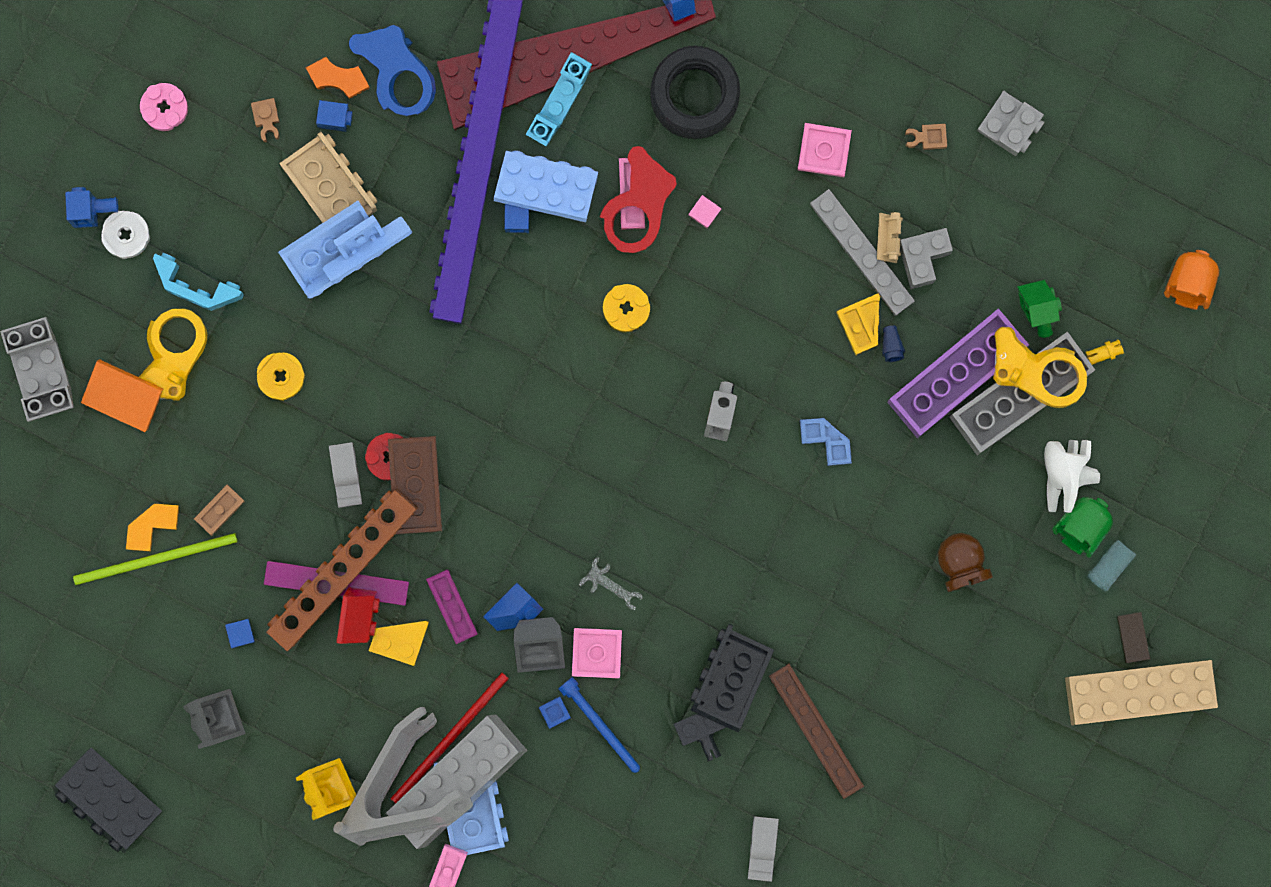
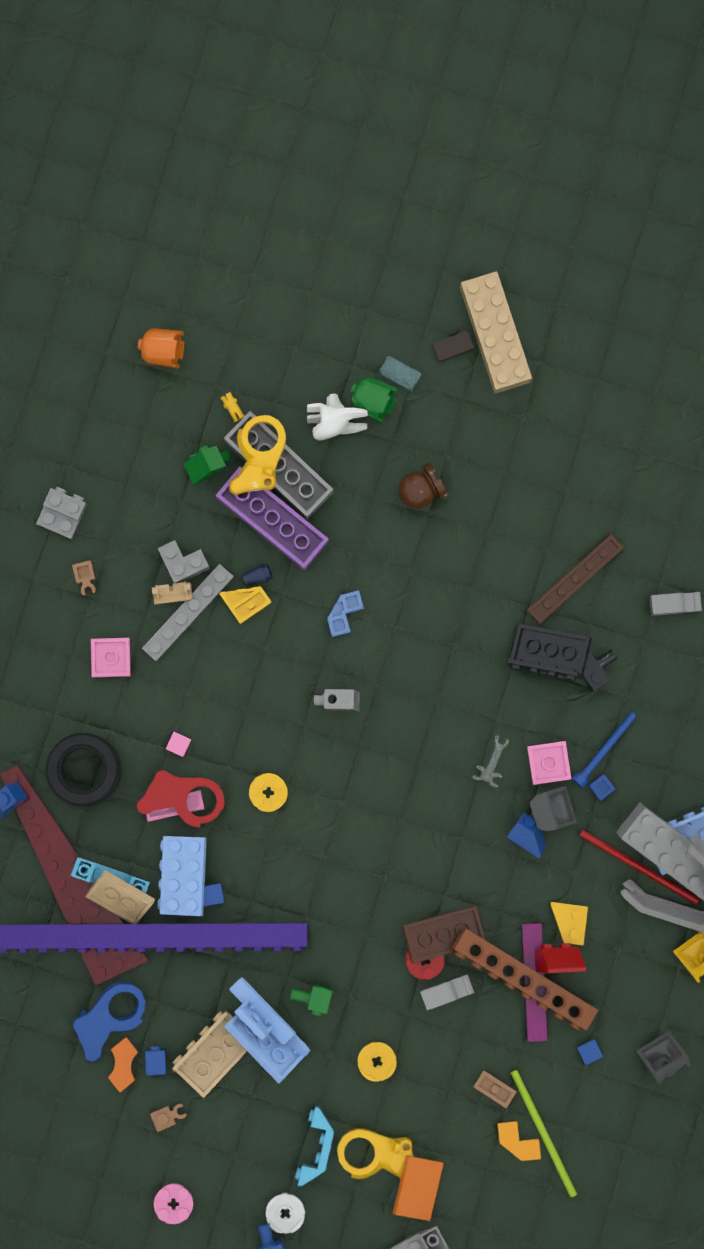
camera: 100 degrees left, 0 degrees up
magenta tile [426,569,478,645] -> none
none -> tan tile [85,870,155,924]
none -> green brick [290,984,333,1016]

